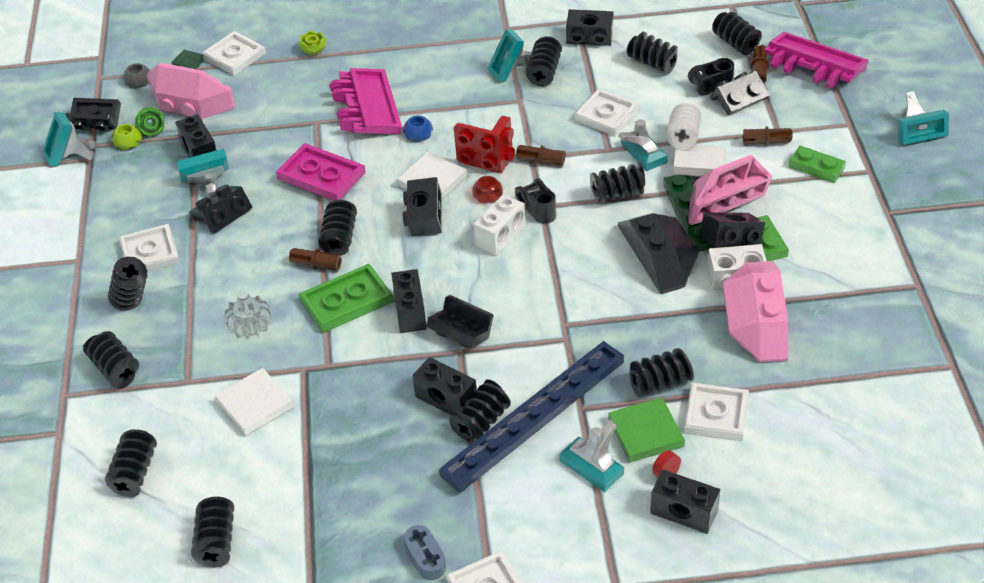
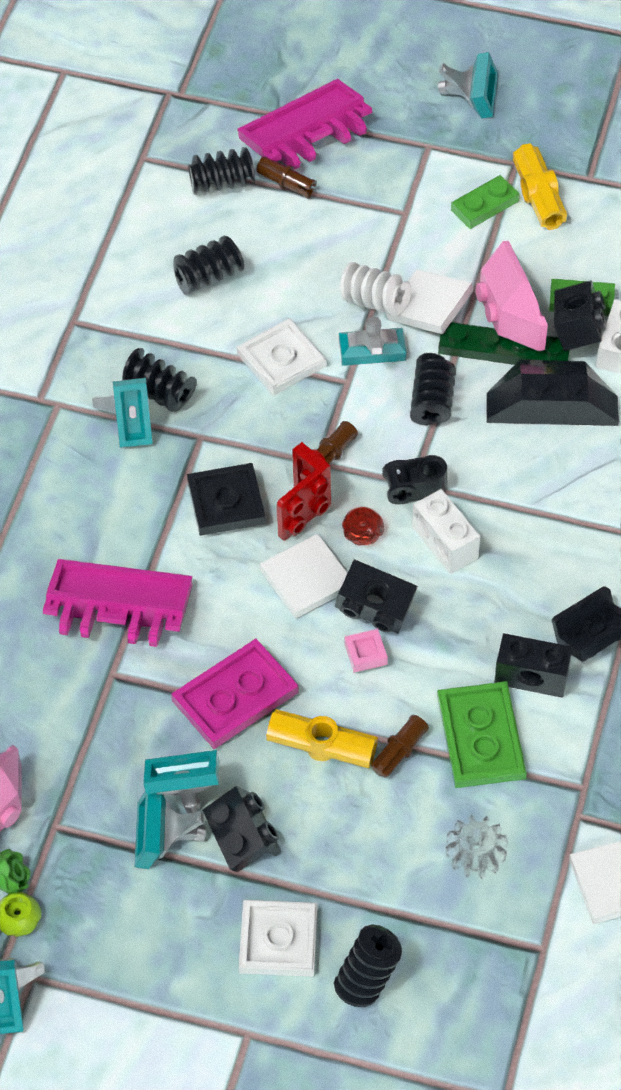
camera: 70 degrees left, 10 degrees up
black piece [83,331,139,389] -> none
black brick [175,114,216,158] -> none
black piece [318,200,357,256] -> none
blue plate [403,115,433,142] -> none
black brick [566,9,614,46] -> none
black piece [687,58,735,96] -> none
bracket [710,71,770,115] -> none
reddish brown axle [743,126,793,146] -> none
none -> teal piece [143,750,219,813]
none -> black plate [187,463,266,536]
none -> yellow piece [266,709,378,768]
none -> bright pink plate [344,629,388,673]
none -> yellow piece [513,143,567,230]

